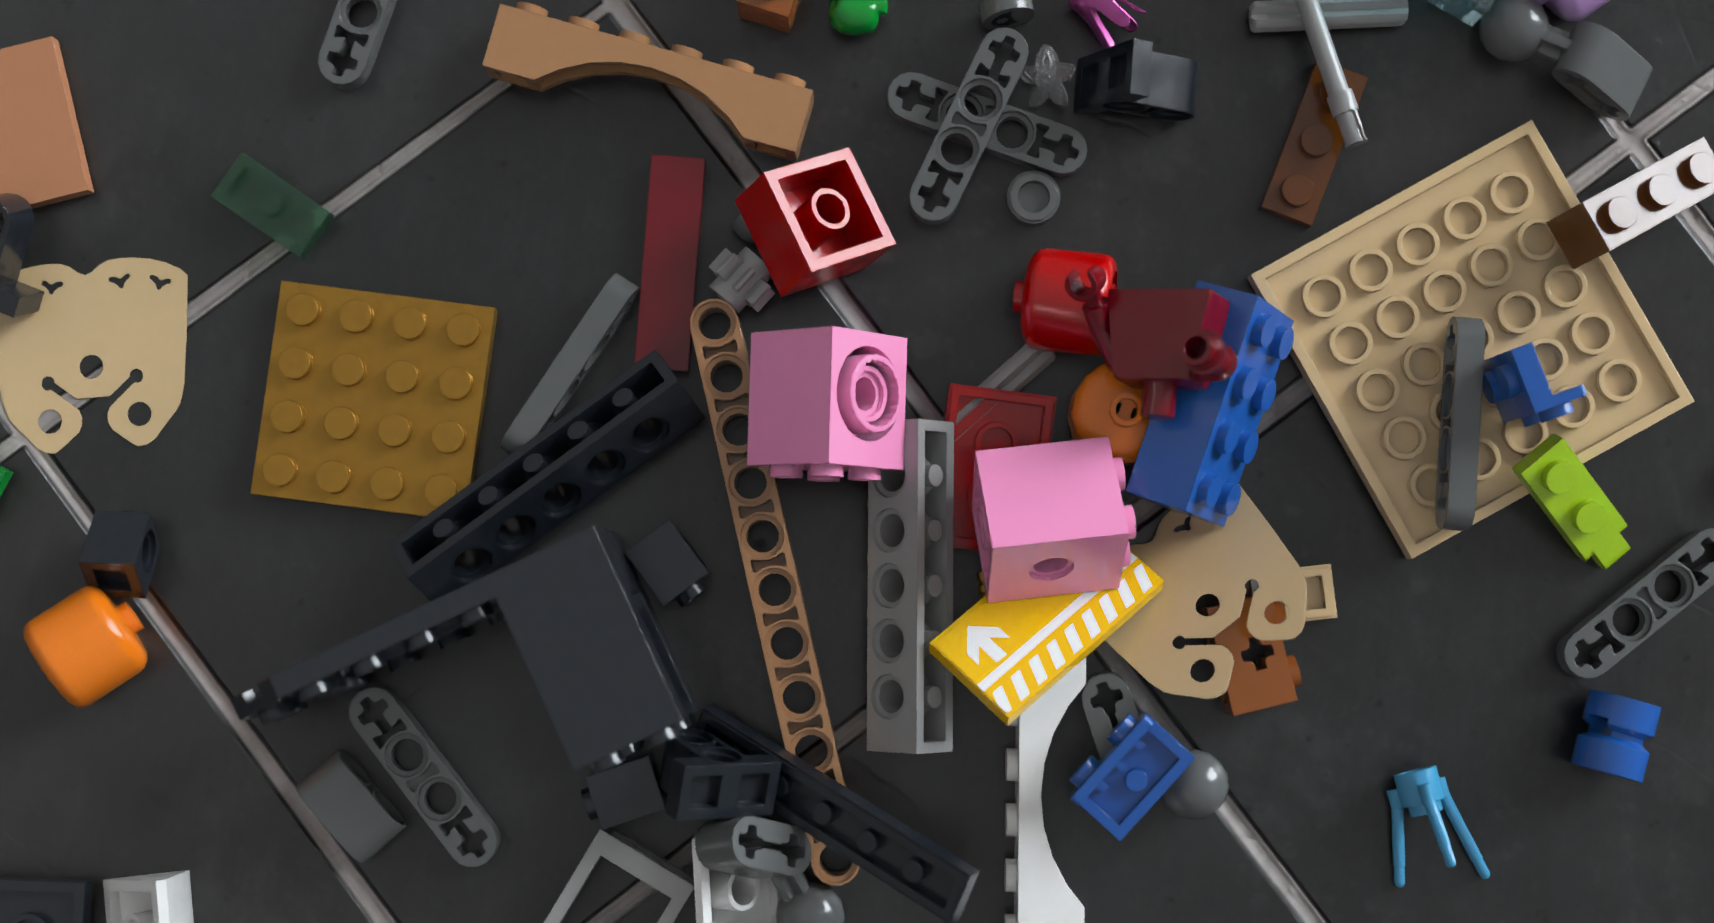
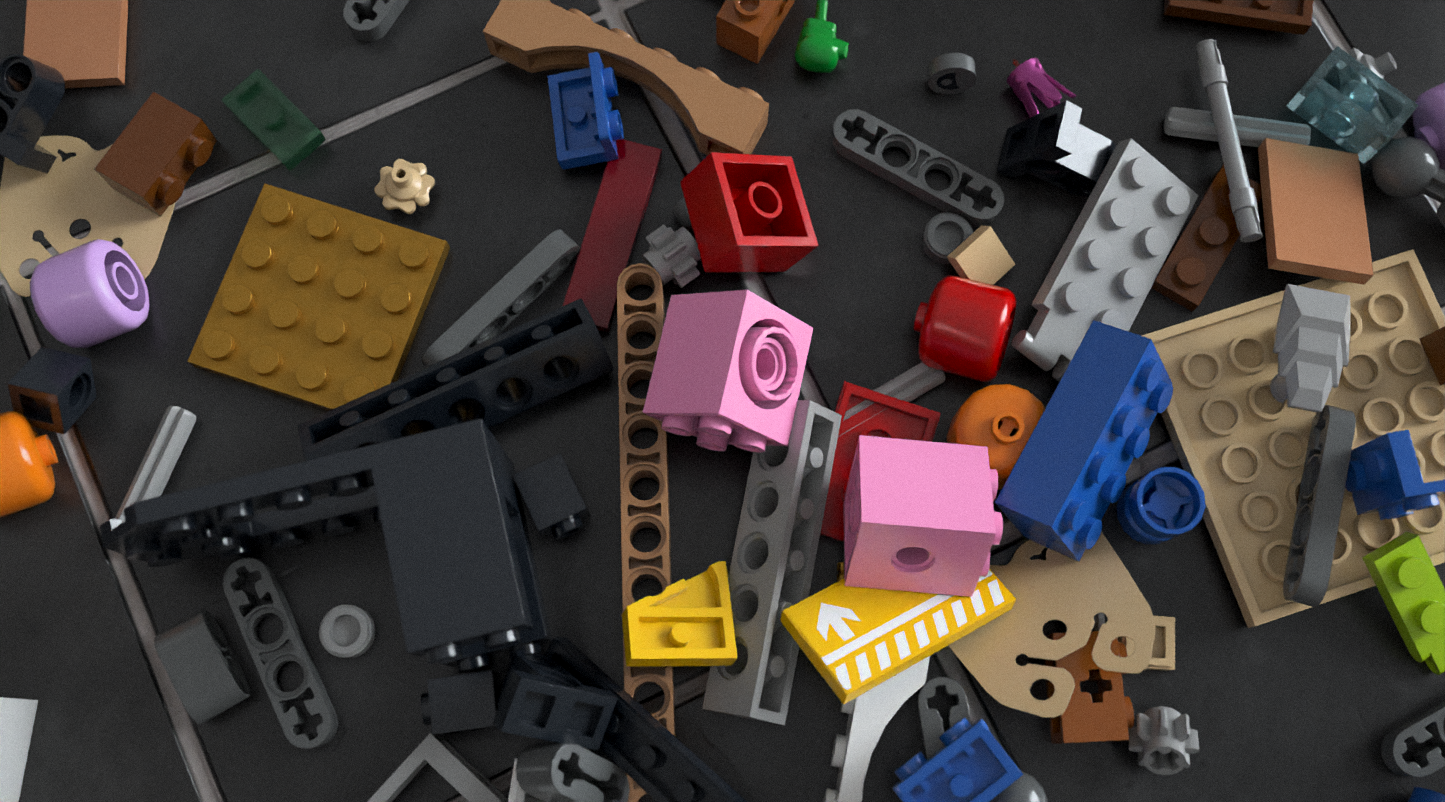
camera: 10 degrees right, 10 degrees down
dark grey beam [909,27,1029,225] -> none
clear plant [1020,44,1077,108] -> none
dark red torso [1065,265,1238,421] -> none
none -> lavender head [30,239,150,348]
none -> reddish brown brick [94,92,217,217]
none -> light grey axle [115,405,196,523]
none -> light grey tile [319,604,376,658]
none -> tan plant [374,159,435,214]
none -> blue bracket [548,52,624,170]
none -> yellow wing [622,561,738,667]
none -> tan tile [947,225,1015,285]
none -> light grey hinge [1011,138,1199,382]
none -> blue wheel [1117,467,1206,544]
none -> light grey gear [1128,706,1199,775]
none -> nougat tile [1258,138,1374,285]
none -> light grey connector [1270,284,1351,413]

